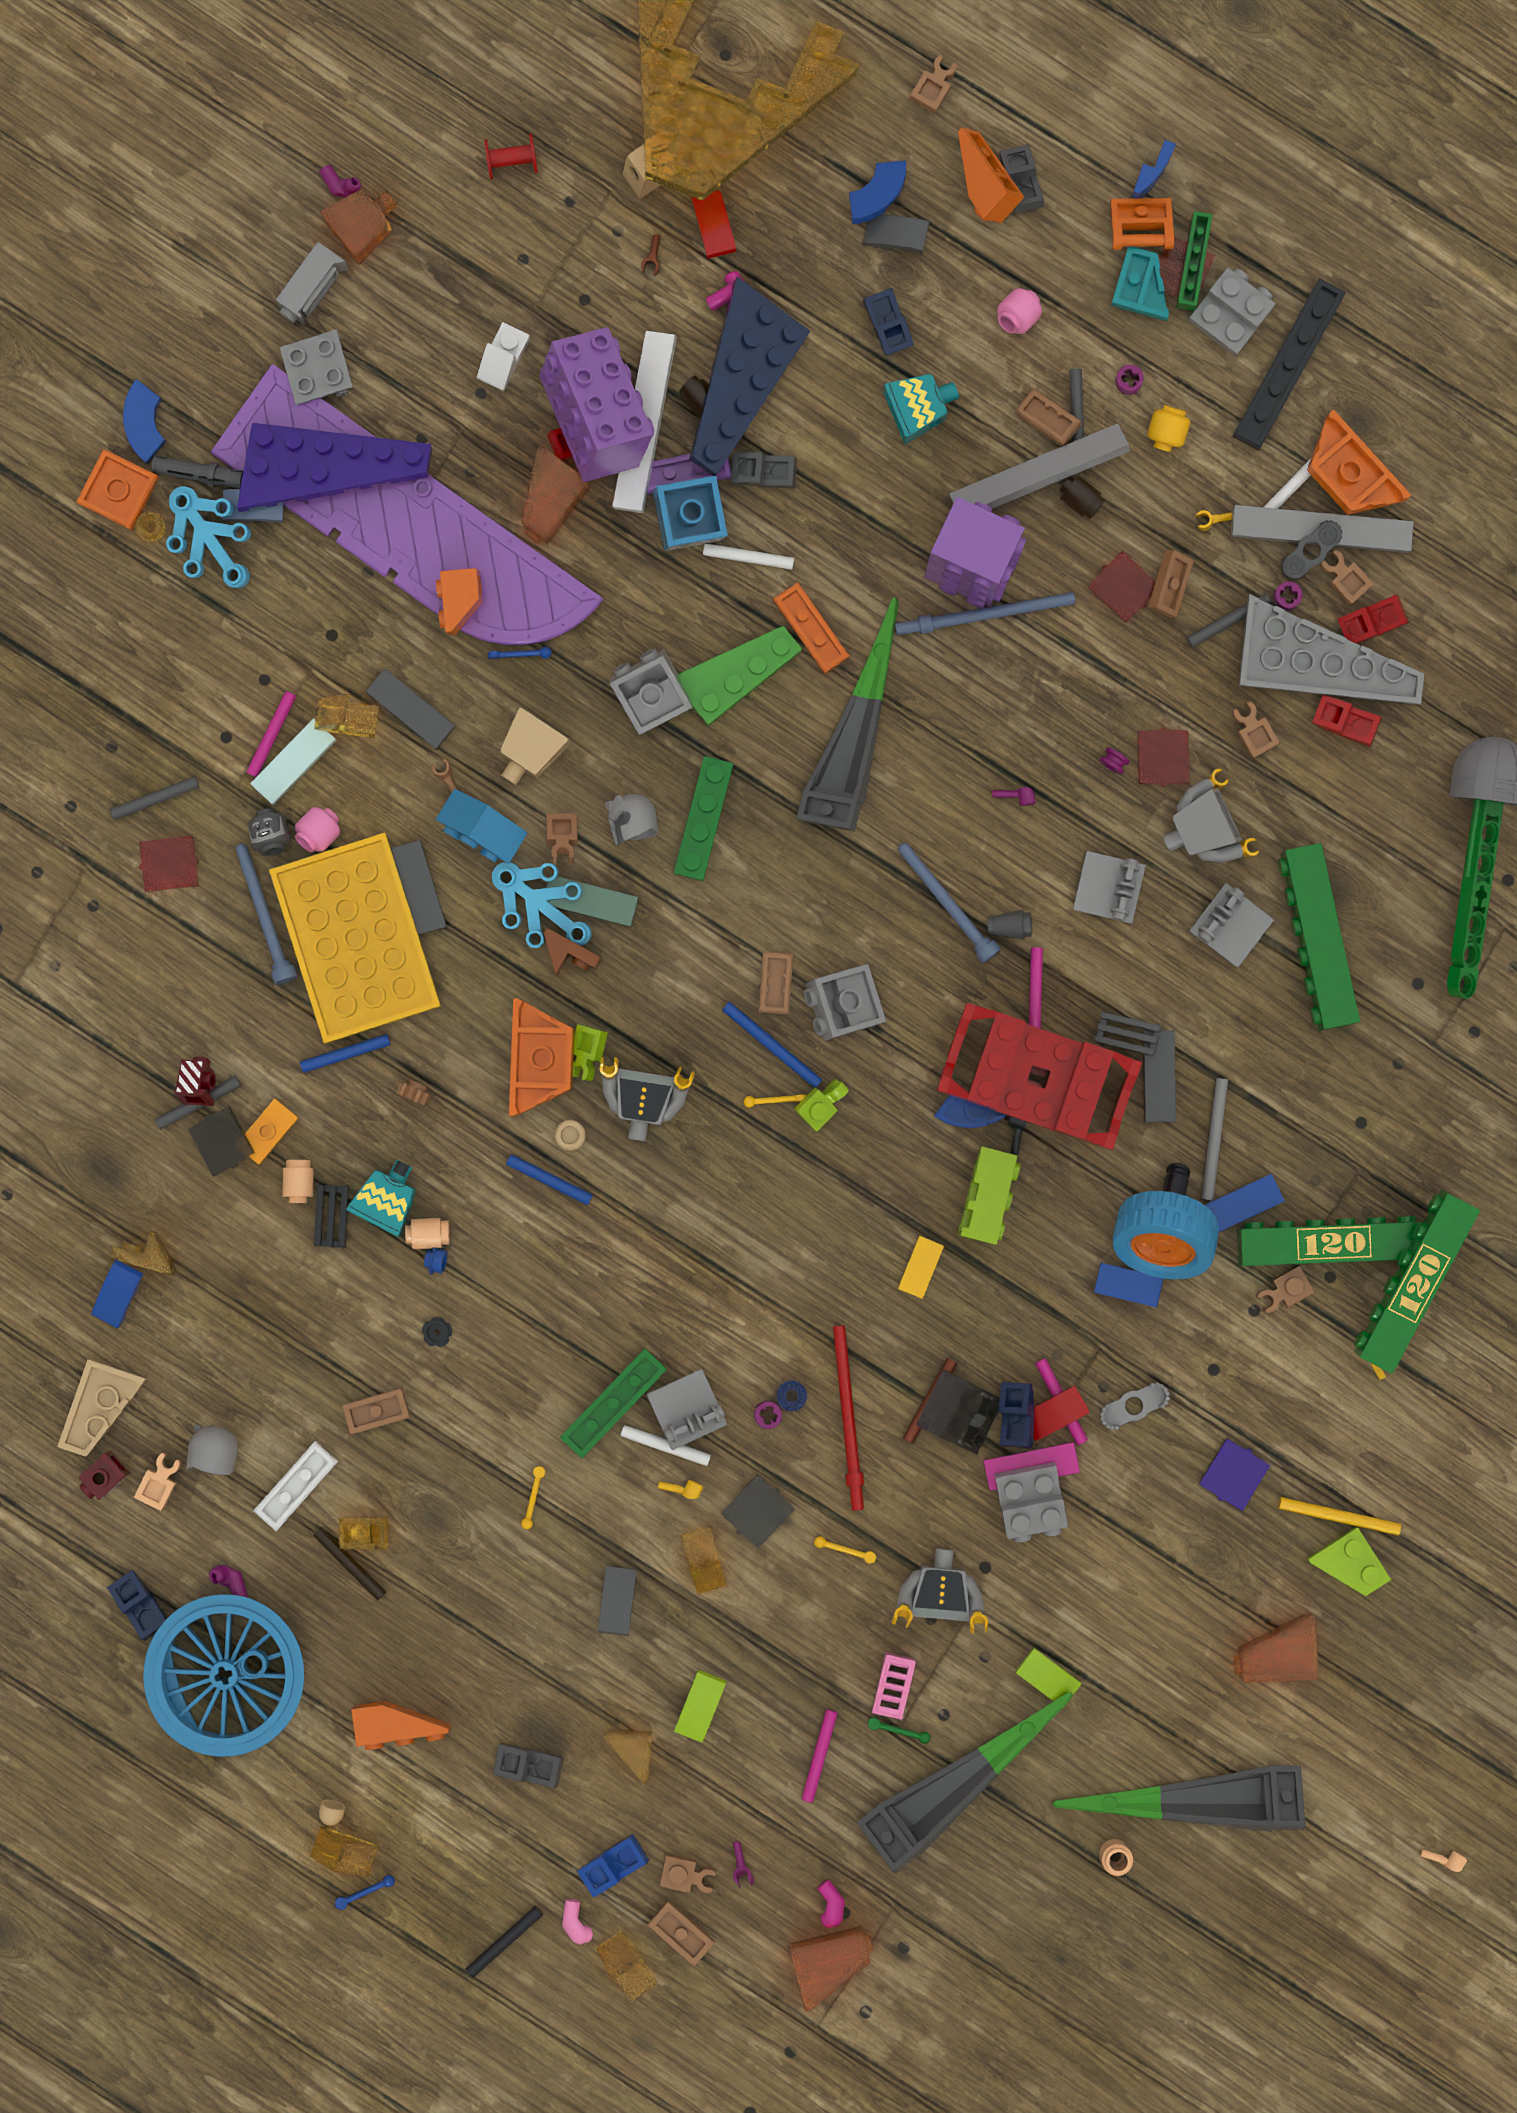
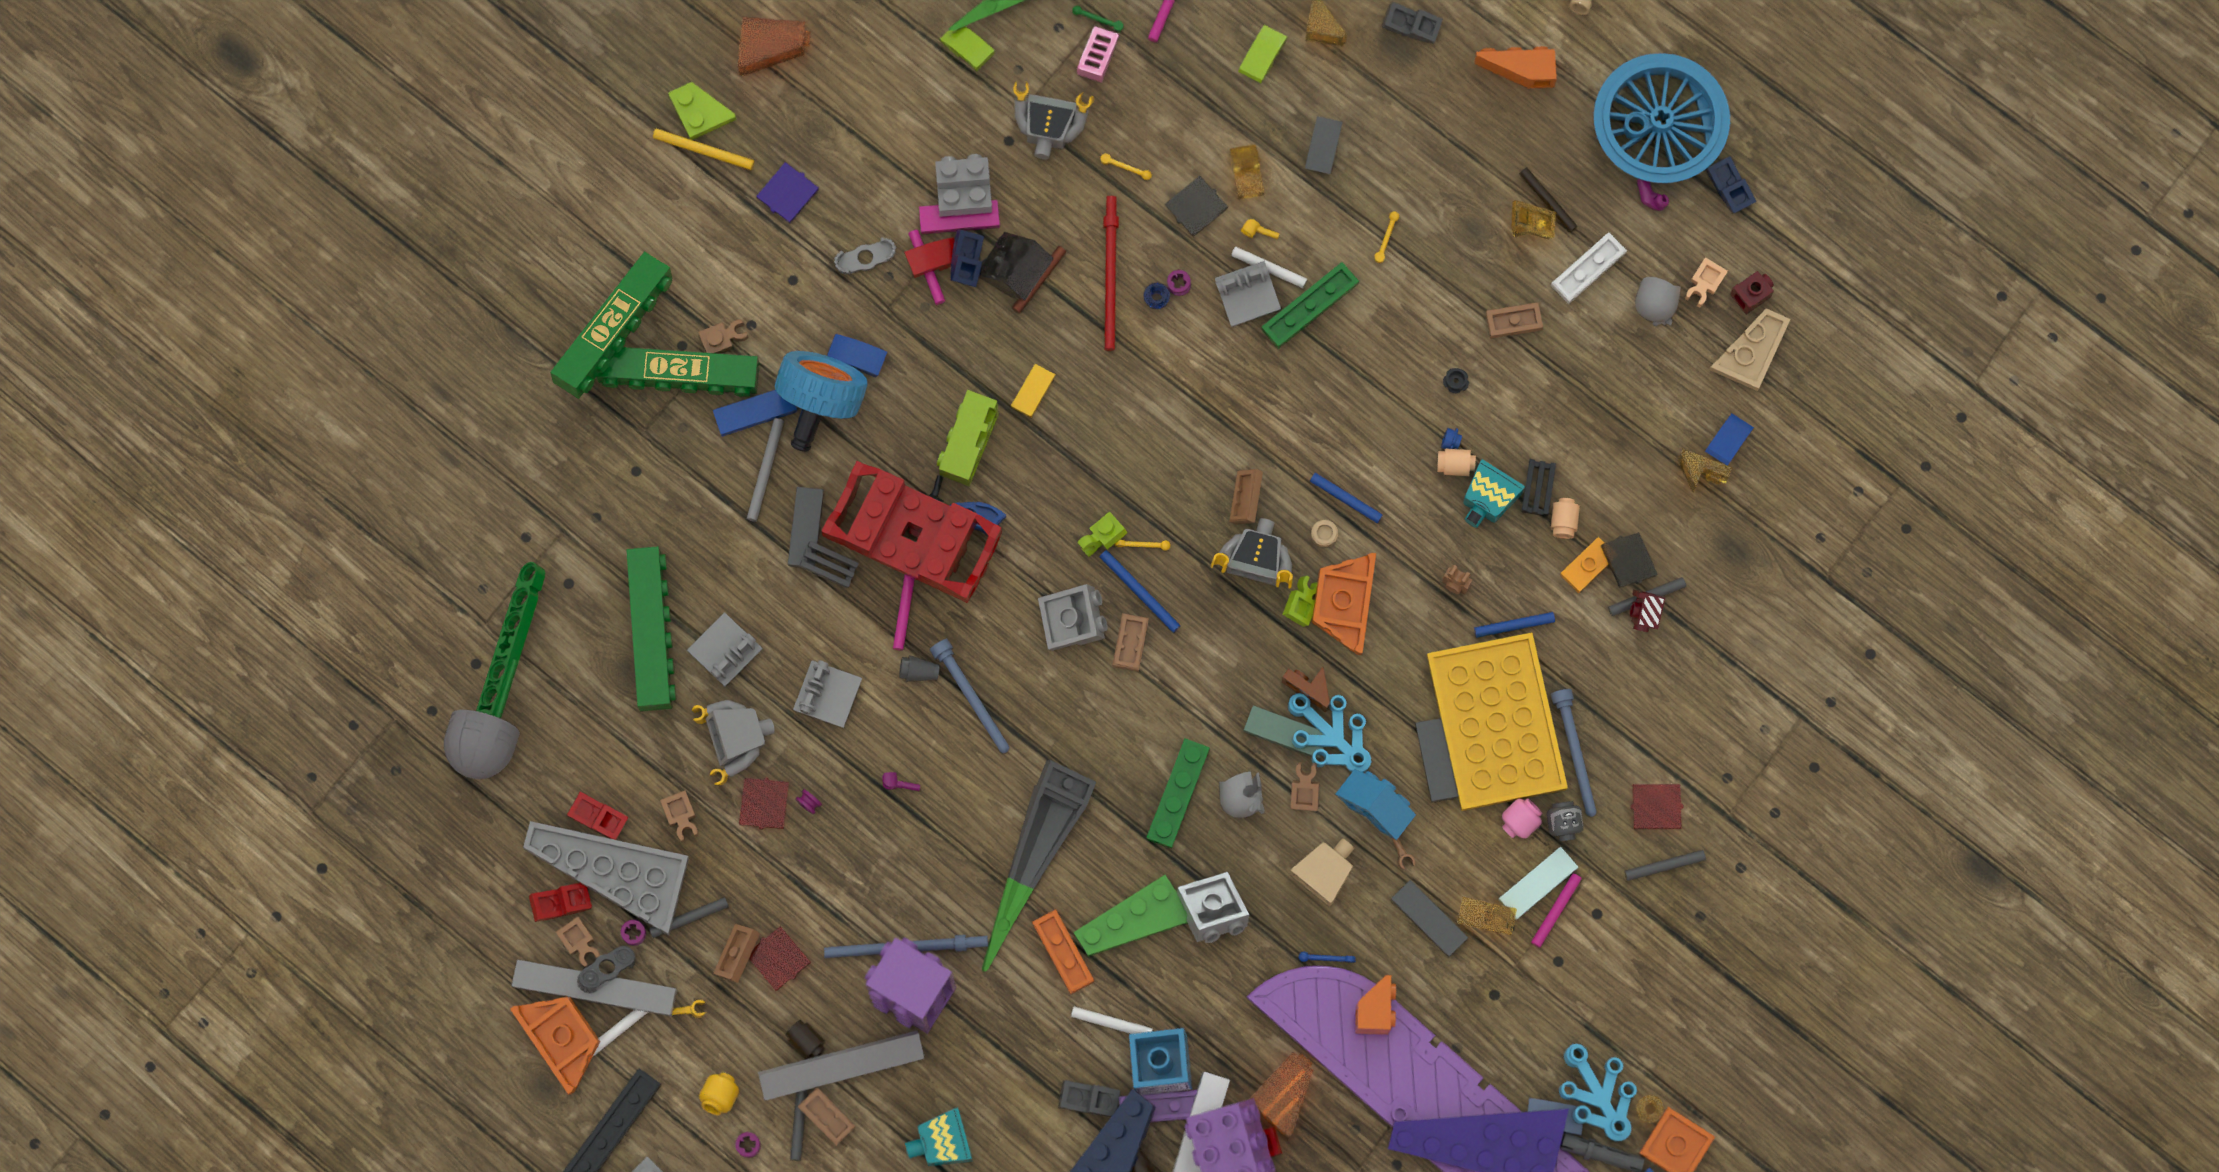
camera: 170 degrees left, 10 degrees down
none -> medium nougat plate [1229,469,1263,524]

